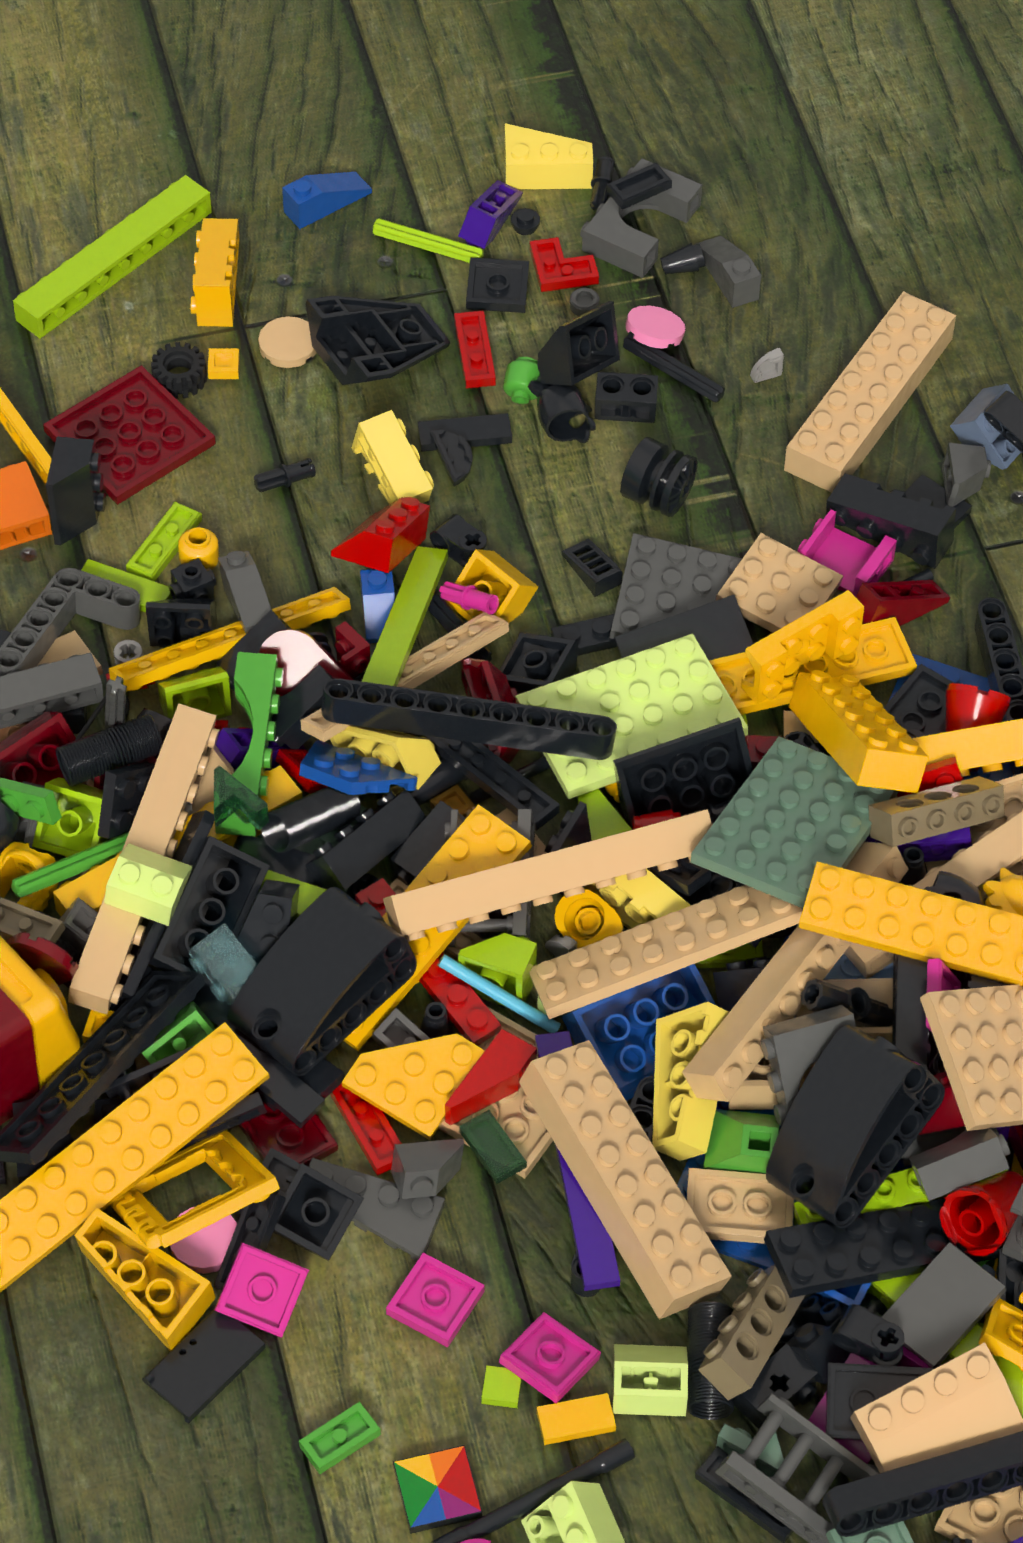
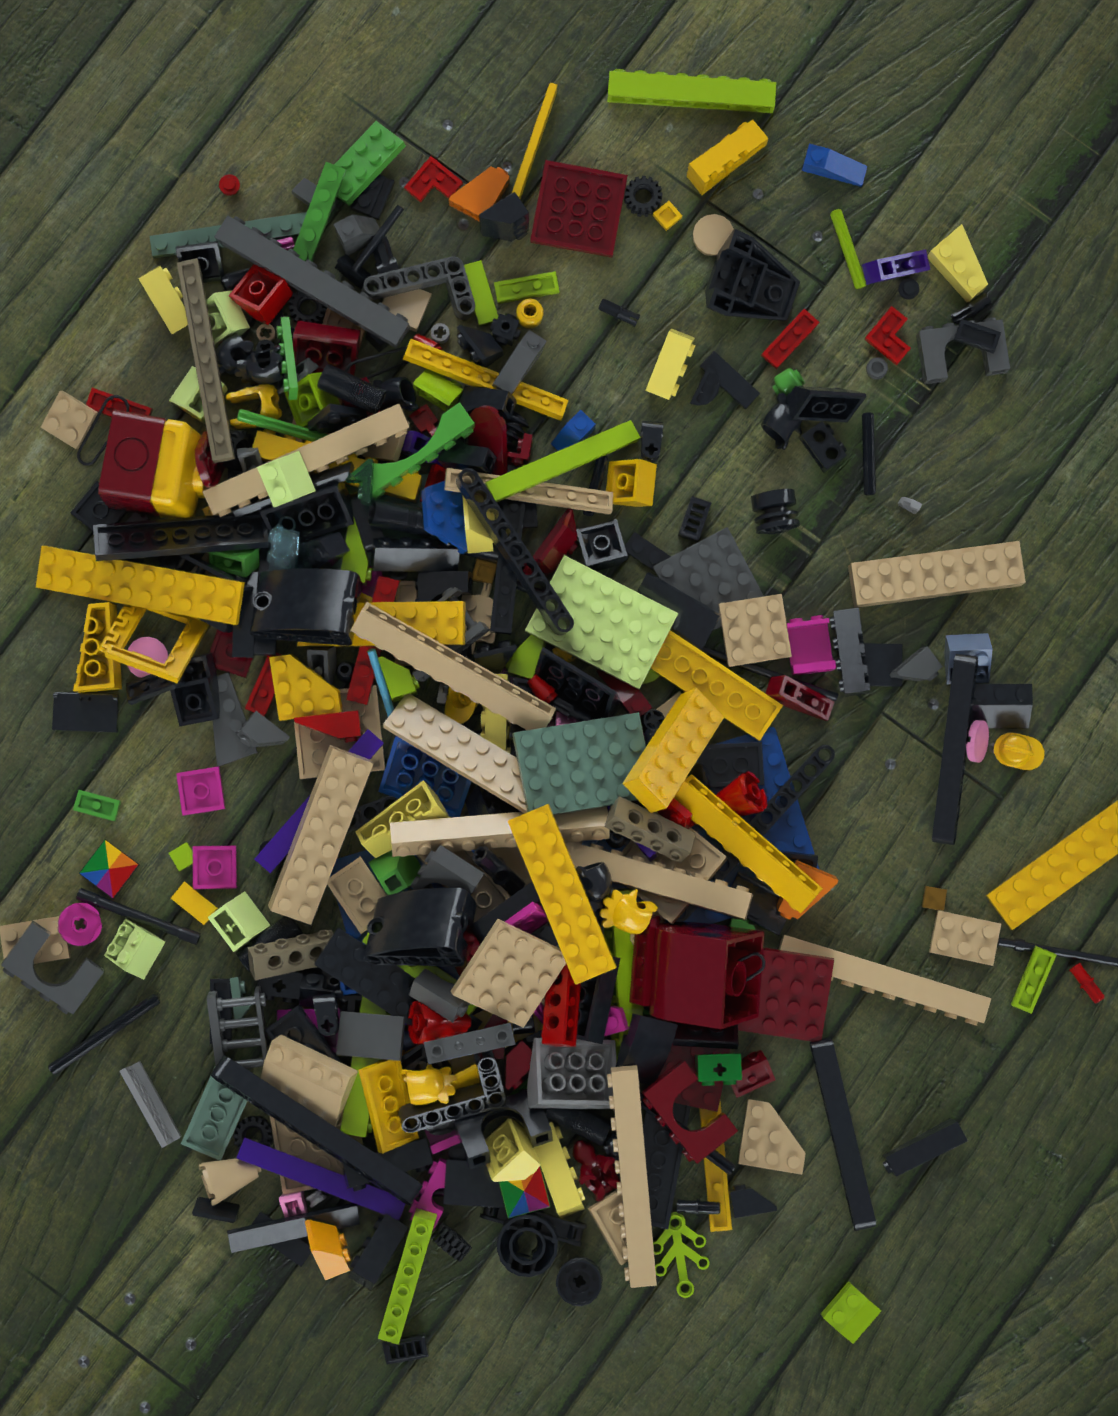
camera: 45 degrees right, 30 degrees up
dark grey axle [105,676,127,744] -> none
dark pink tile [214,1243,309,1338] -> none
red slope [331,497,430,573] -> none
dark pink axle [439,581,499,615] -> none
clear green tile [459,1110,527,1184] -> none
black plate [466,258,529,313] -> none
bright pink tile [625,305,685,349] -> none
black cone [660,243,706,275] -> none
dark grey slope [695,236,761,308] -> none
yellow piece [741,590,864,704] -> none

